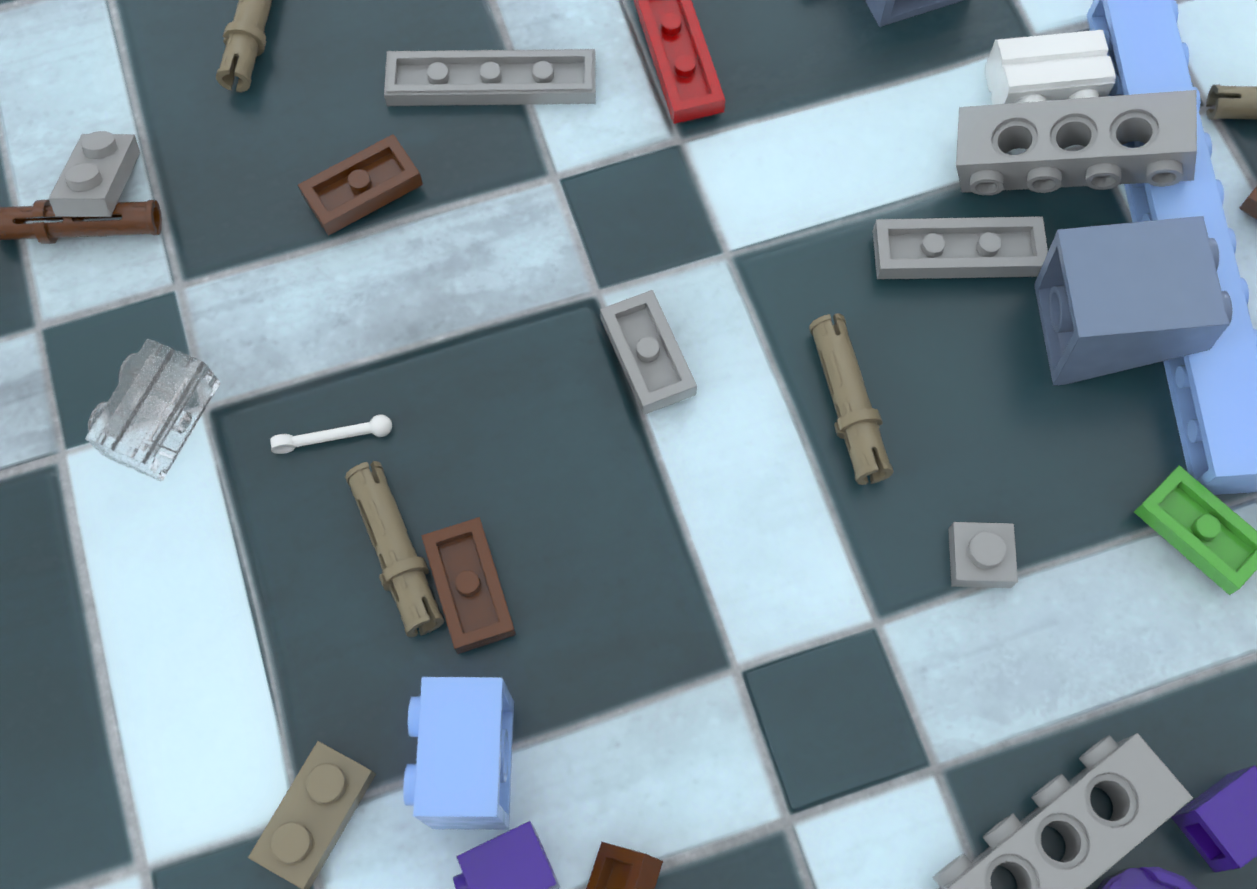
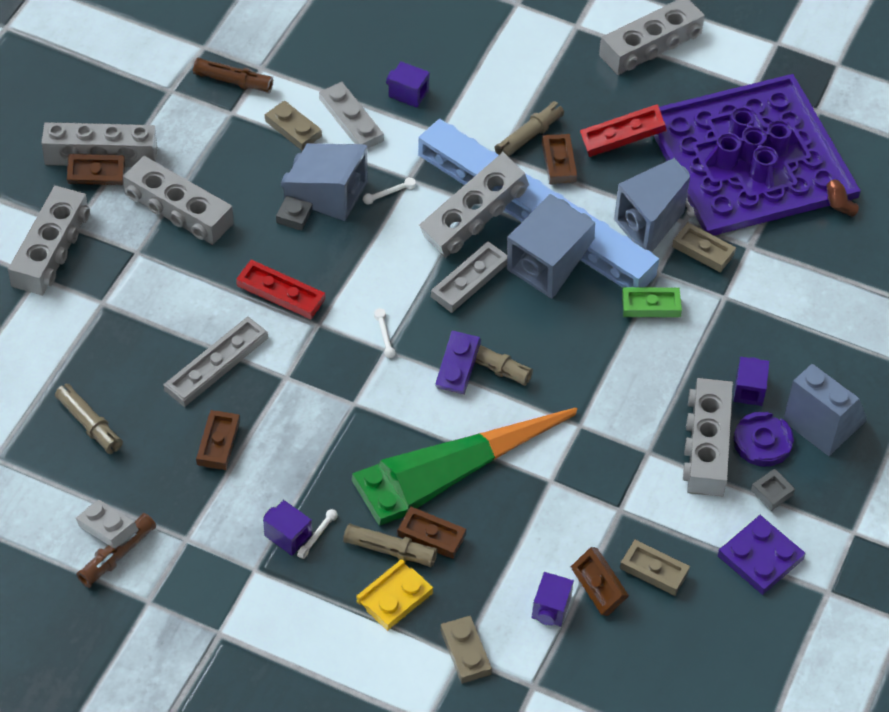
camera: 50 degrees left, 15 degrees down
clear brick [85,338,221,482] -> none
light blue brick [403,677,514,830] -> none
light grey plate [600,290,697,415] -> none
light grey plate [948,522,1018,588] -> none
white brick [985,30,1116,105] -> none
none -> dark purple brick [263,499,312,556]
none -> green plate [352,408,578,526]
none -> yellow plate [356,560,433,631]
none -> white hinge [363,178,416,204]
none -> white hinge [374,308,395,358]
none -> dark purple plate [435,330,481,395]

